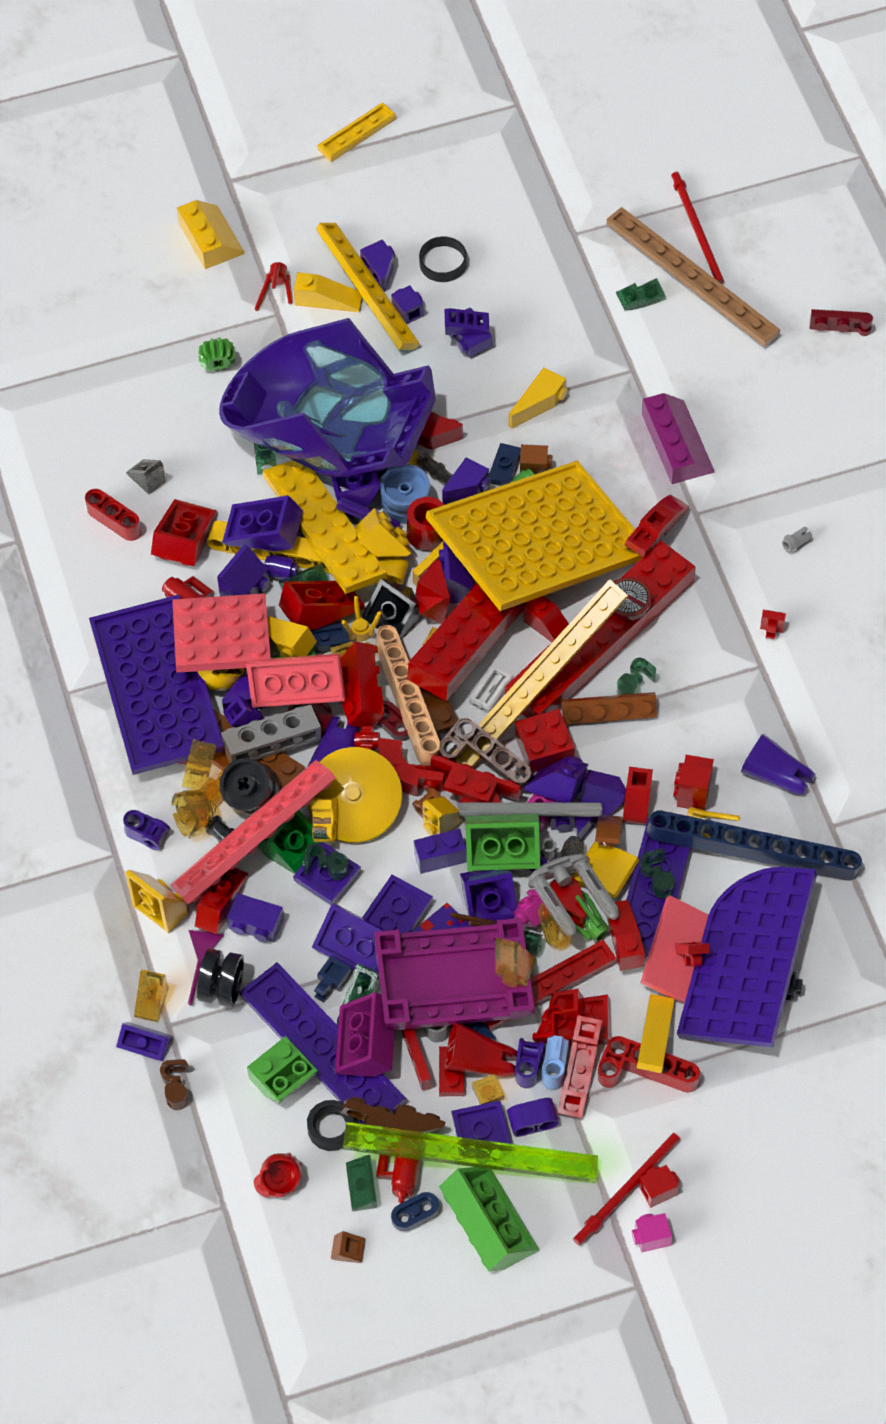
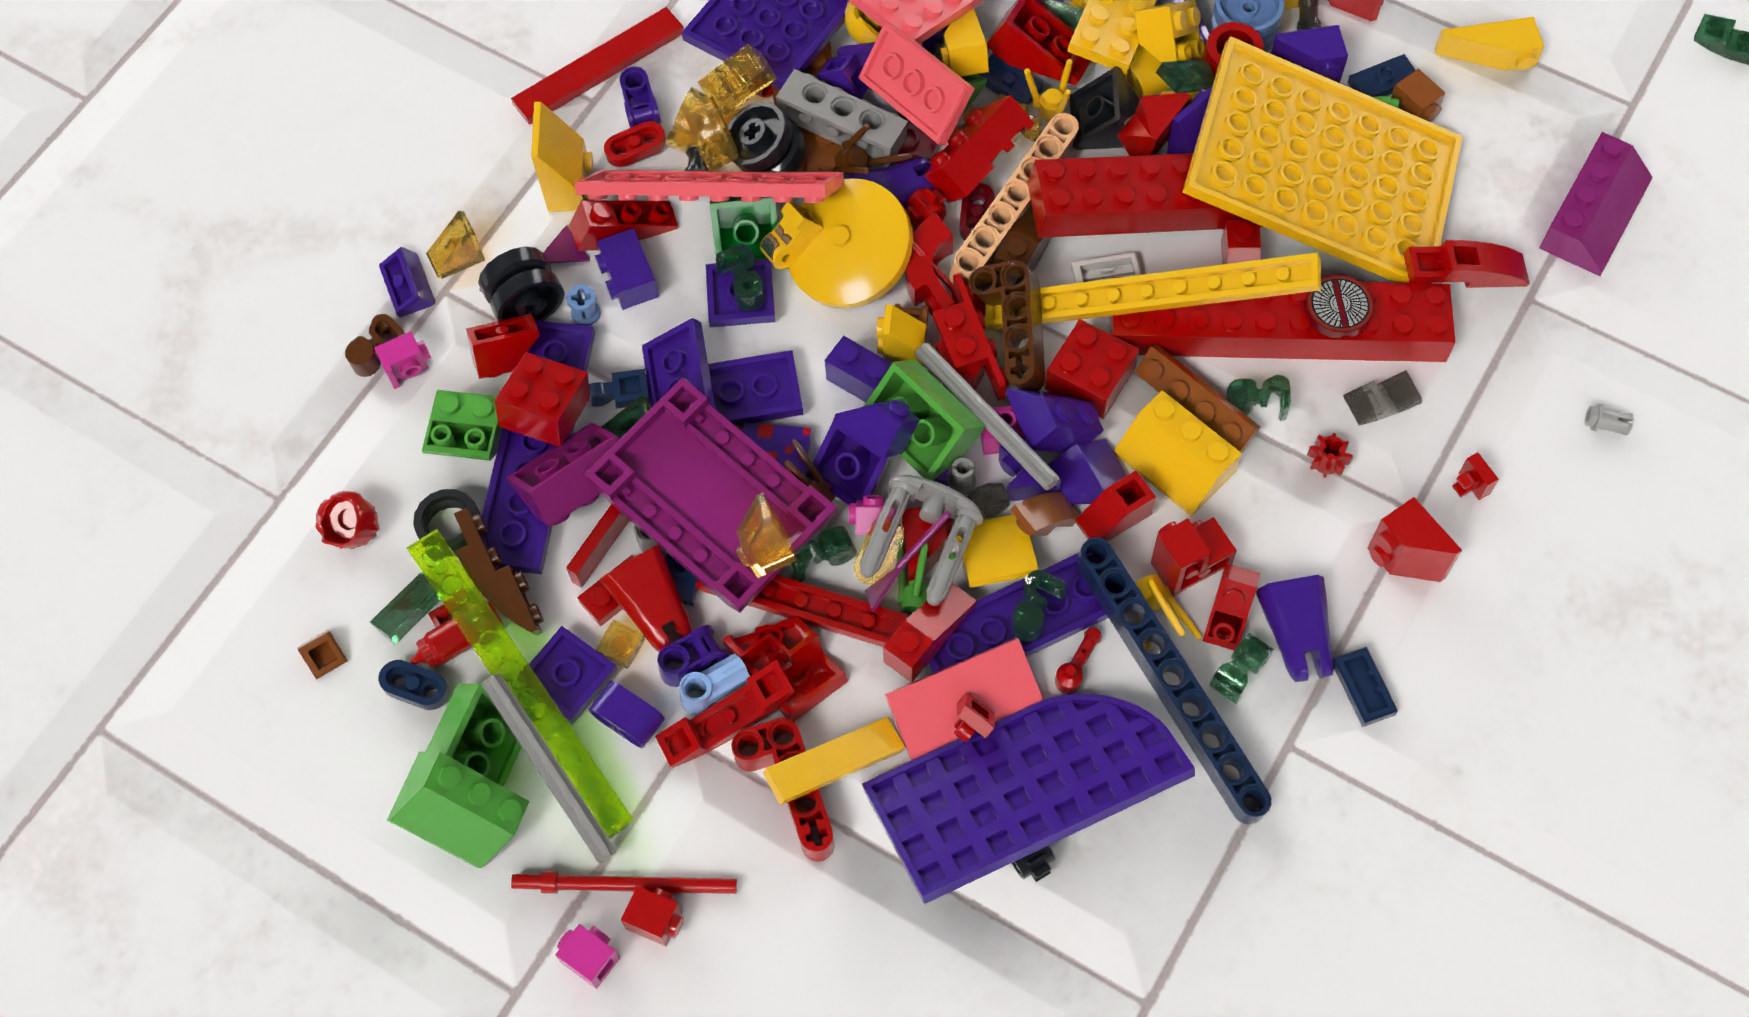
camera: 50 degrees right, 5 degrees up
none -> dark pink brick [374,331,431,389]
none -> bright green slope [387,751,530,868]
none -> red slope [466,313,540,379]
none -> light grey axle [482,674,616,863]
none -> red brick [494,352,590,447]
none -> red tile [511,7,684,125]
none -> medium blue bush [566,284,601,326]
none -> red plate [604,121,666,167]
none -> clear yellow slope [683,96,739,173]
none -> dark purple slope [833,400,920,458]
none -> reddish brown plant [835,123,913,175]
none -> magenta piece [864,511,951,611]
none -> red piece [1055,627,1102,694]
none -> yellow slope [1114,390,1242,517]
none -> clear green plate [1156,59,1215,93]
none -> red slope [1202,563,1260,651]
none -> clear green leg [1209,633,1274,704]
none -> red gear [1307,433,1353,478]
none -> dark blue plate [1333,647,1398,727]
none -> clear smoke slope [1343,370,1422,426]
none -> red slope [1367,497,1462,582]

